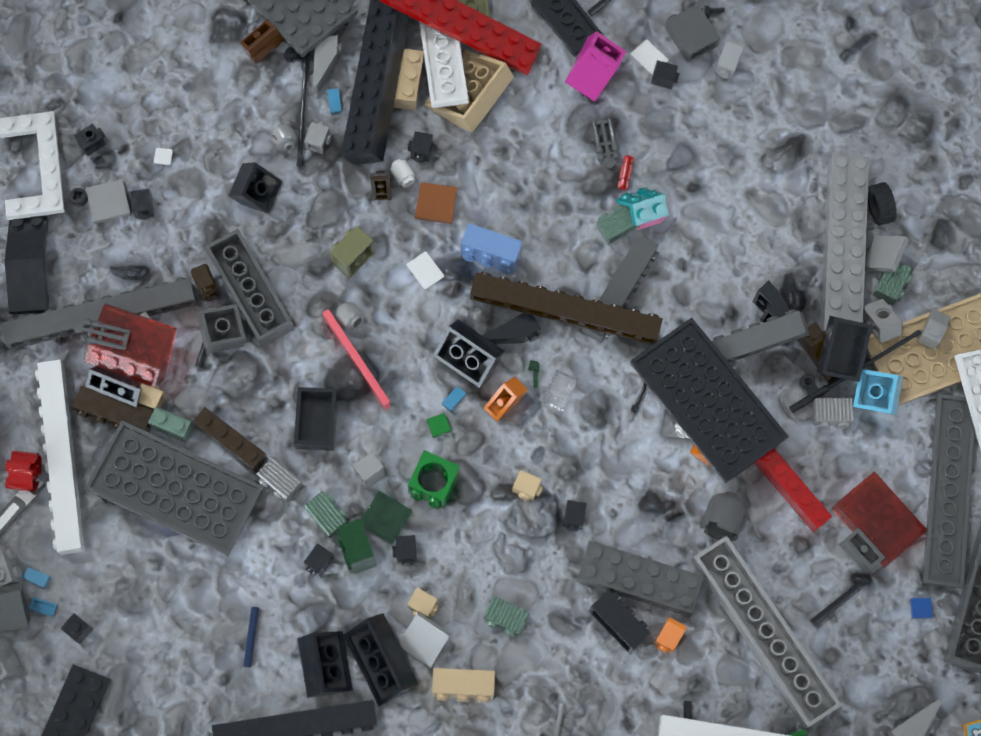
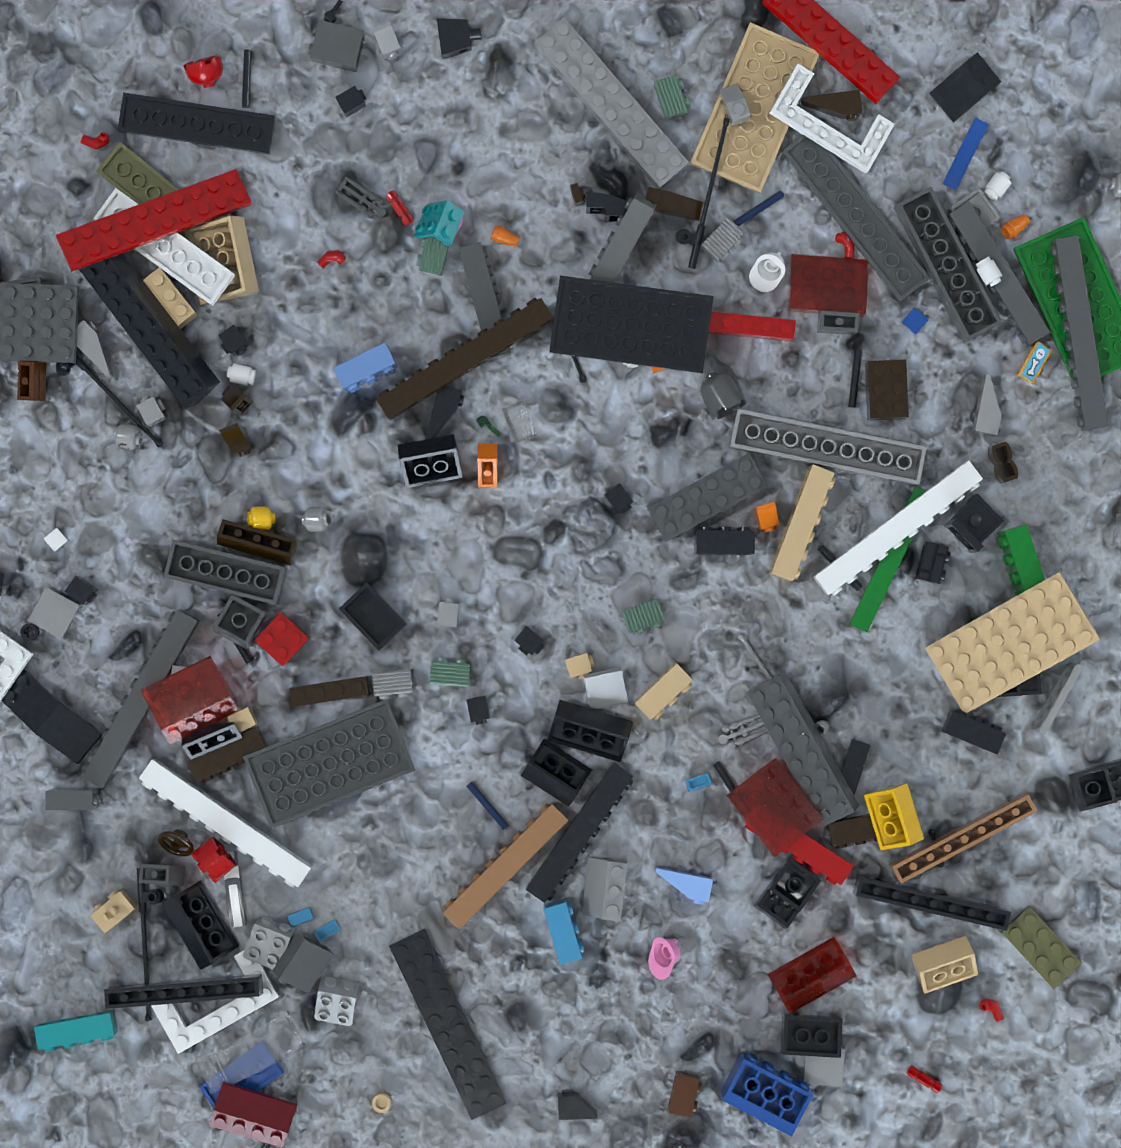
camera: 45 degrees left, 15 degrees up
black brick [60,613,93,644] -> none
dark grey piece [73,318,131,350] -> none
sand green brick [148,407,194,443] -> none
dark brown brick [190,264,220,301] -> none
black slope [228,162,282,213] -> none
coral tile [322,310,391,410] -> none
dark azure piece [327,89,342,114] -> none
olive brick [330,226,375,279] -> none
dark green brick [336,519,376,574] -> none
clear green tile [361,491,413,544] -> none
white sticker [406,251,444,289] -> none
green brick [407,450,460,509] -> none
dark orange tile [415,182,457,224] -> none
green tile [426,413,451,438] -> none
dark azure piece [442,386,466,412] -> none
tan brick [512,470,543,501] -> none
dark pink slope [565,32,626,102] -> none
white sticker [631,40,669,75] -> none
black piece [816,316,873,382] -> none
medium azure brick [853,369,903,415] -> none
light grey brick [863,299,903,343] -> none
light grey tile [865,235,909,272] -> none
black tyre [868,182,897,226] -> none
none -> dark brown piece [158,829,194,857]
none -> dark brown brick [217,519,297,566]
none -> dark brown slope [219,423,254,457]
none -> yellow head [247,506,275,531]
none -> red brick [254,612,311,667]
none -> red arm [317,250,346,269]
none -> black torso [437,18,482,59]
none -> medium nougat brick [443,803,569,929]
none -> orange cone [490,225,520,248]
none -> dark brown plate [570,183,586,206]
none -> dark blue bar [733,190,784,227]
none -> white piece [749,252,786,292]
none -> tan brick [768,465,836,582]
none -> red arm [835,232,854,259]
none -> dark brown brick [865,359,909,421]

